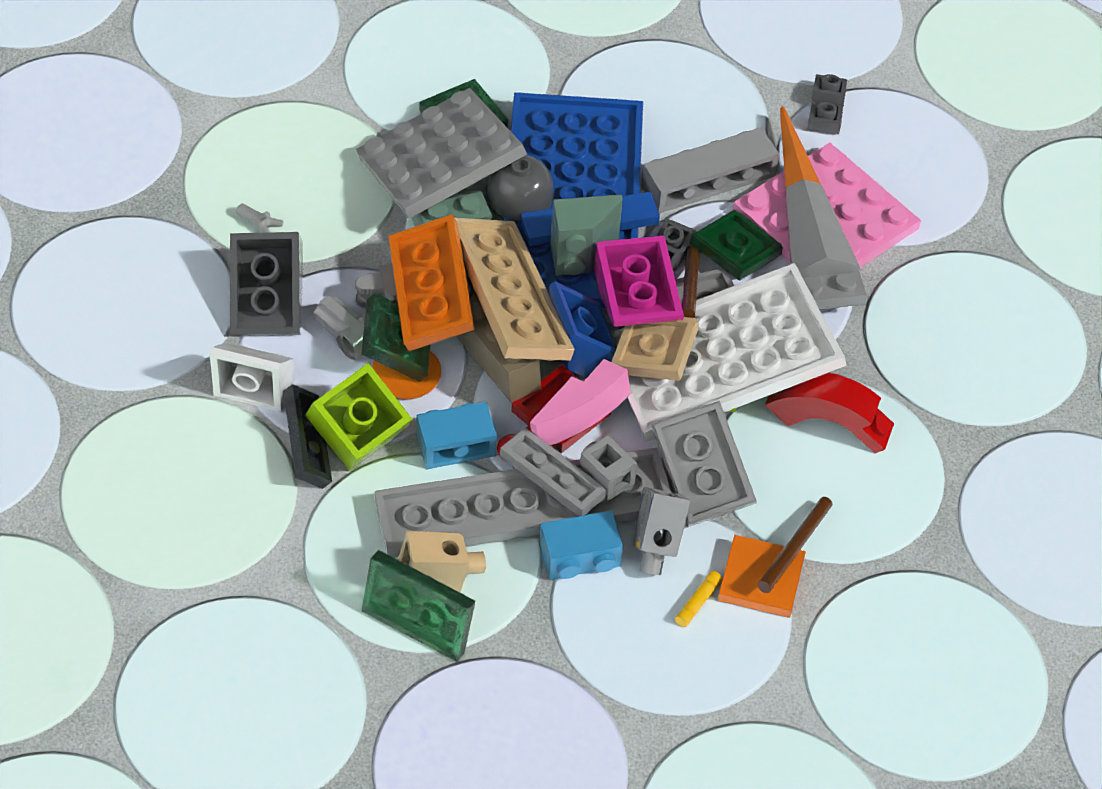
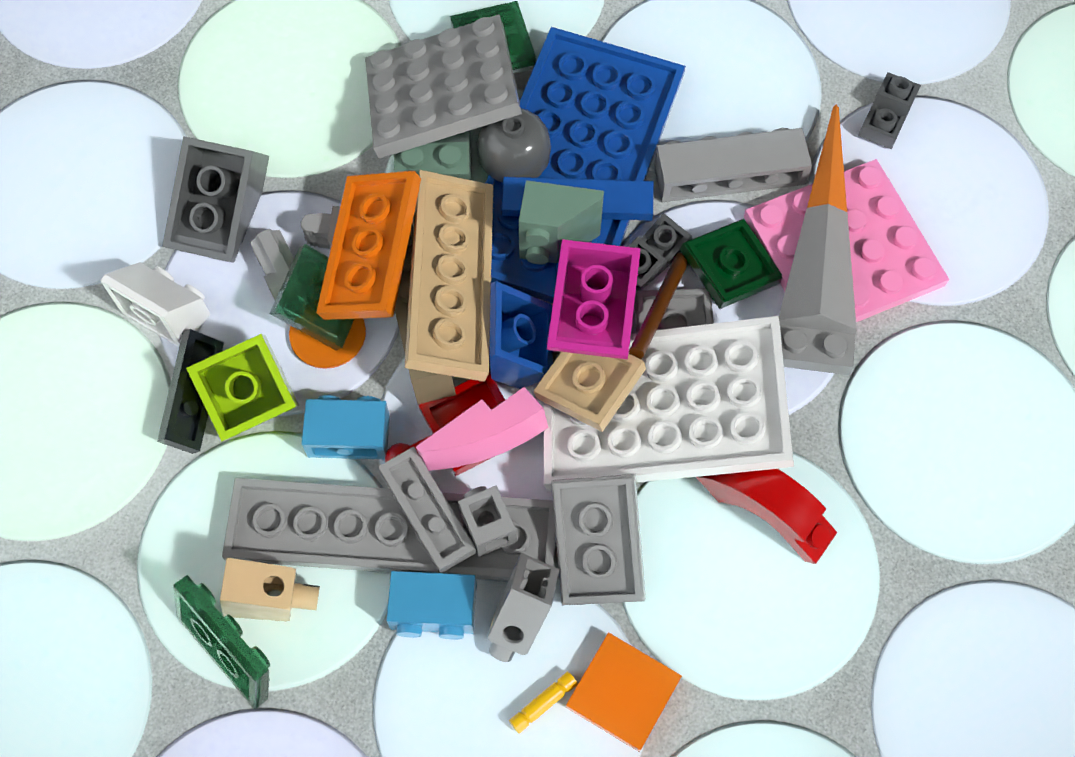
camera: 20 degrees right, 15 degrees up
light grey bar [236,203,283,233] -> none
reddish brown bar [757,496,833,593] -> none

